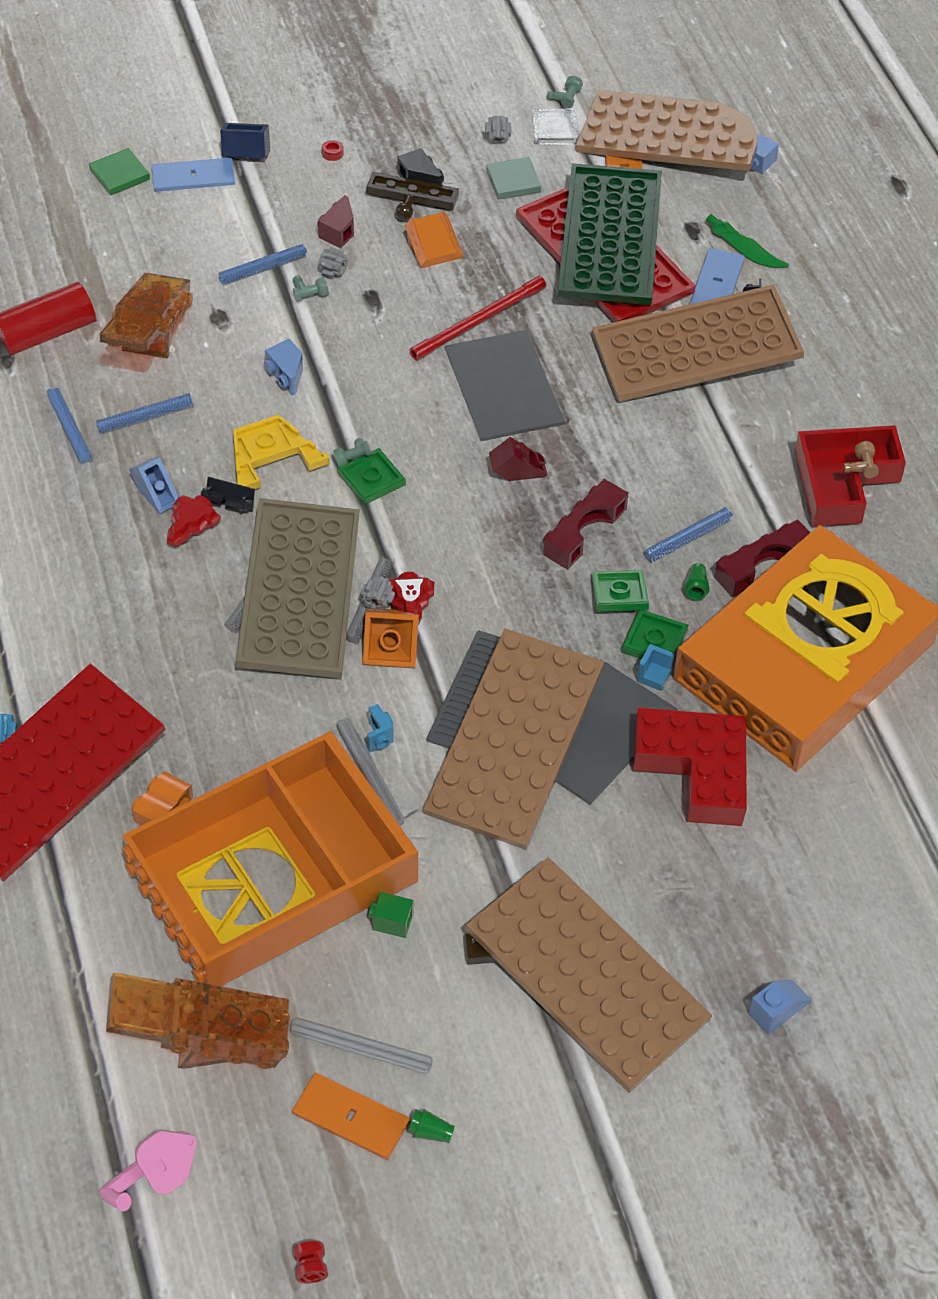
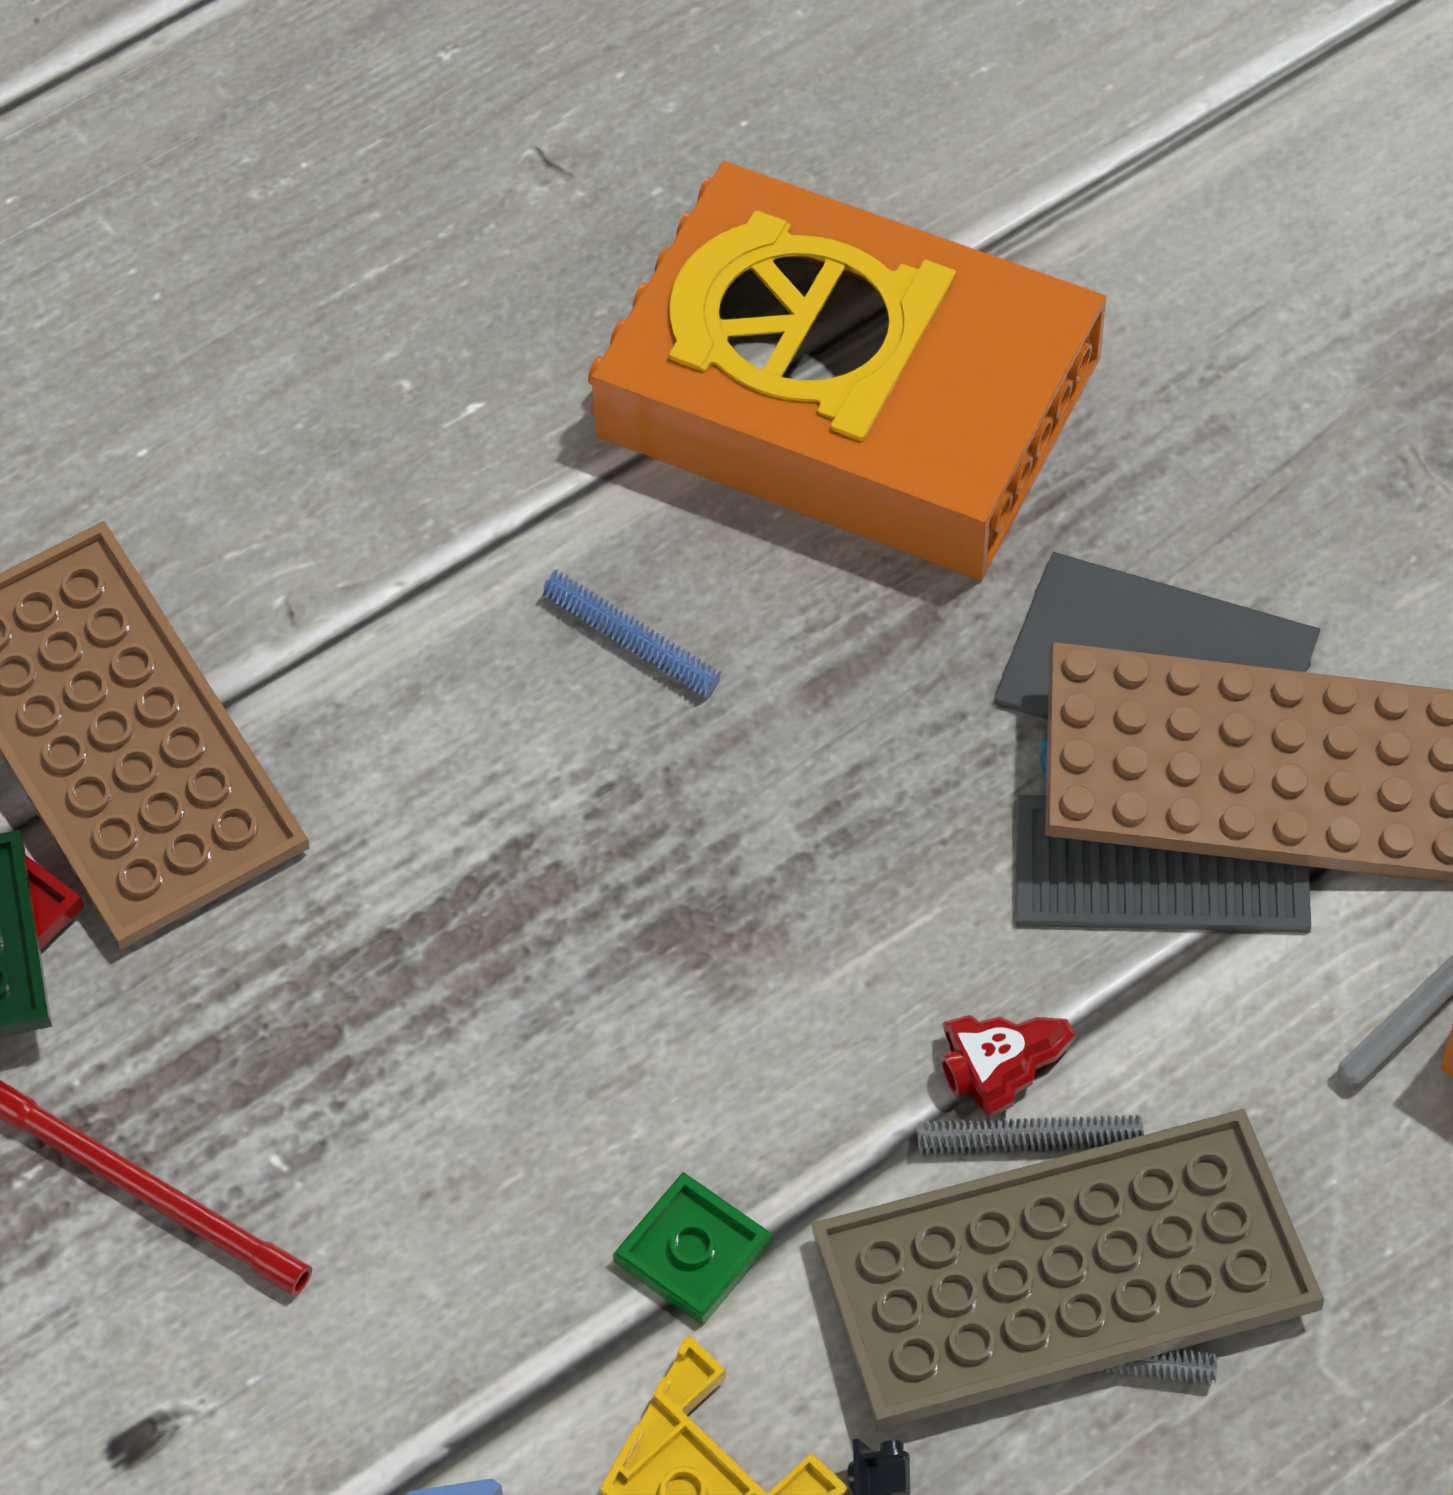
camera: 105 degrees left, 5 degrees up
sand green piece [333,438,372,467] -> none
light grey gear [360,576,395,609] -> none
orange slope [363,608,419,668] -> none
dark azure bracket [367,704,394,752] -> none
dark grey piece [445,330,565,441] -> none
dark red slope [489,437,547,481] -> none
dark red arch [543,479,629,570] -> none
green tile [592,570,649,612] -> none
green tile [622,610,689,664] -> none
red piece [633,707,747,826] -> none
dark azure panel [637,644,674,691] -> none
green cone [684,563,710,601] -> none
dark red arch [714,519,811,598] -> none
red piece [795,425,906,526] -> none
medium nougat piece [843,441,879,478] -> none

